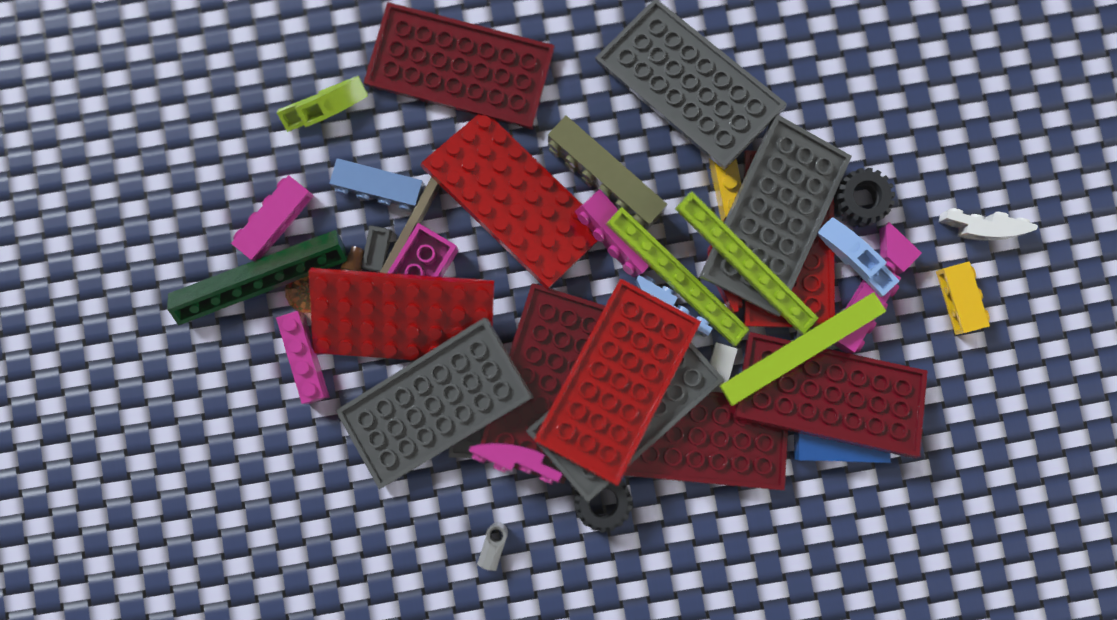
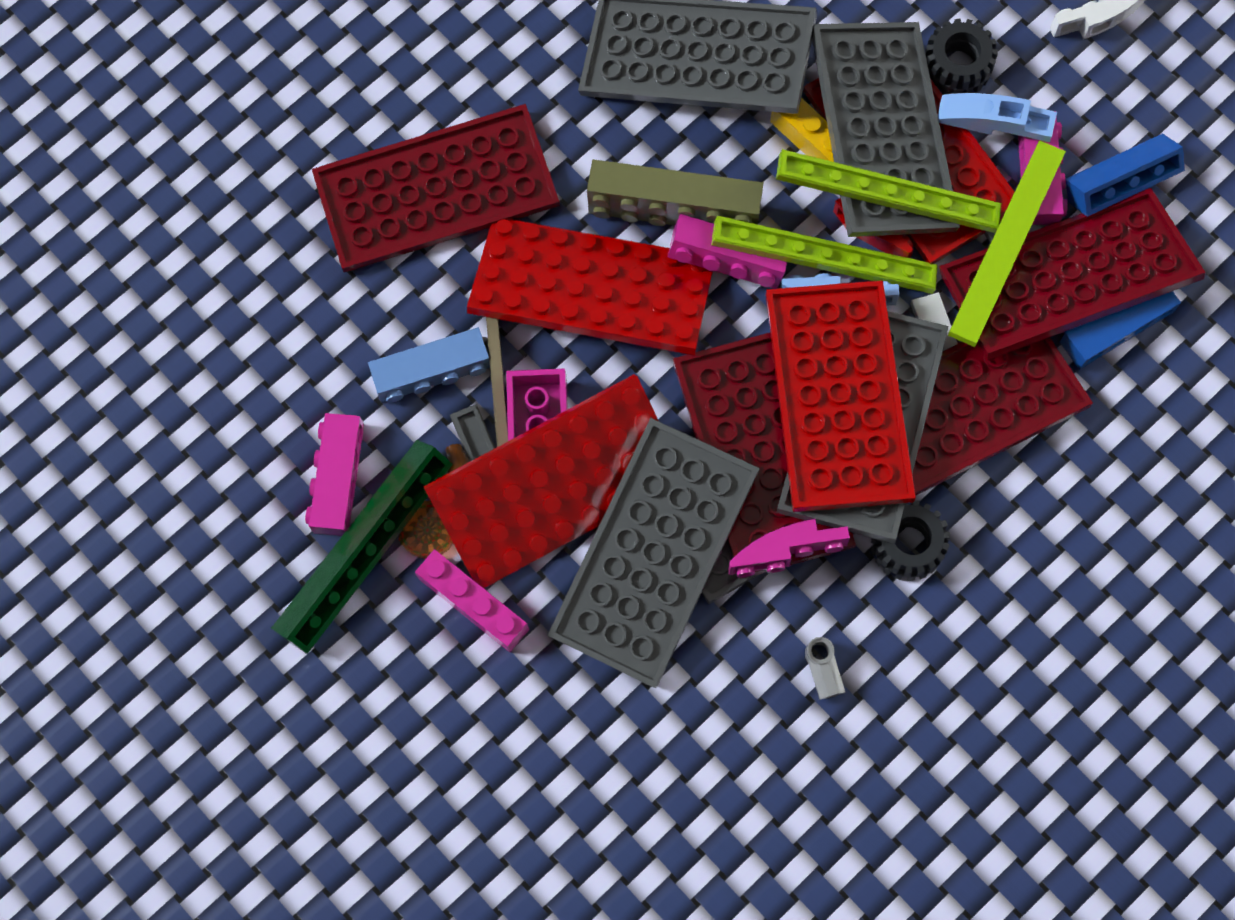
camera: 30 degrees left, 10 degrees down
lime slope [277,75,368,132] -> none
dark pink slope [879,222,922,275] -> none
yellow brick [936,261,990,335] -> none
none -> blue brick [1065,133,1185,217]

